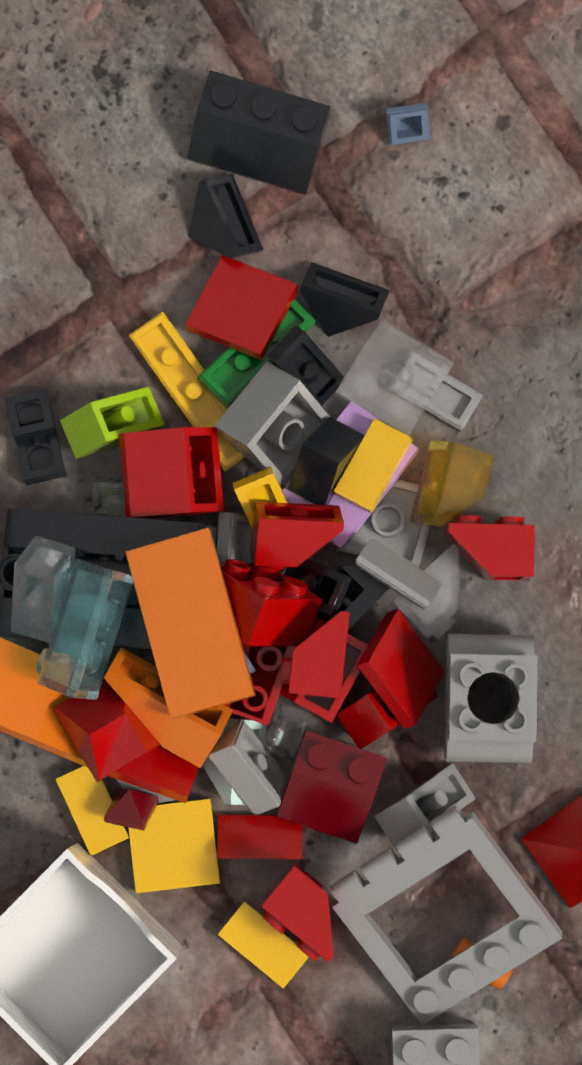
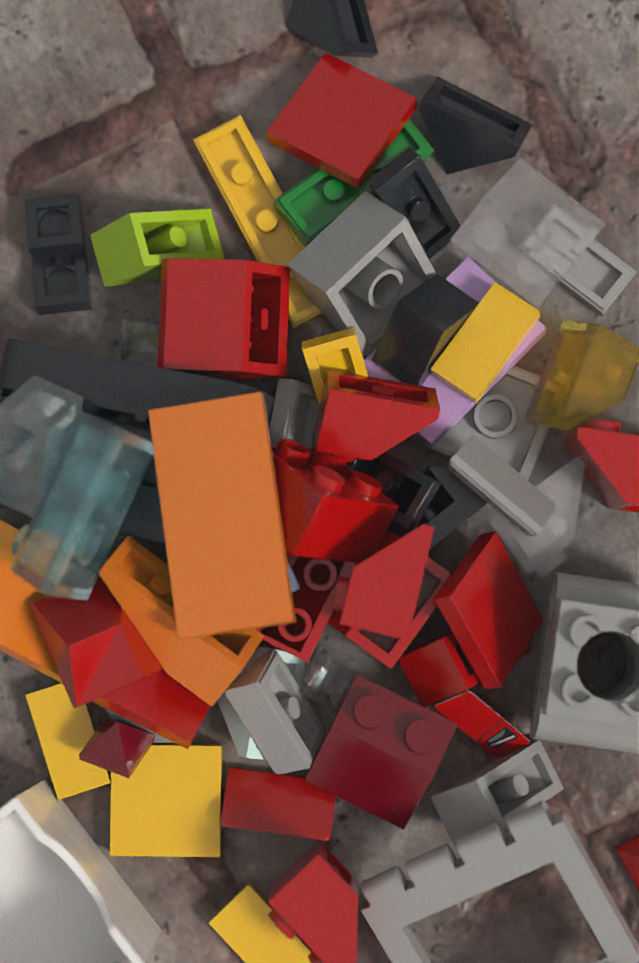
camera: 15 degrees right, 0 degrees up
none -> red sticker [435,691,530,757]

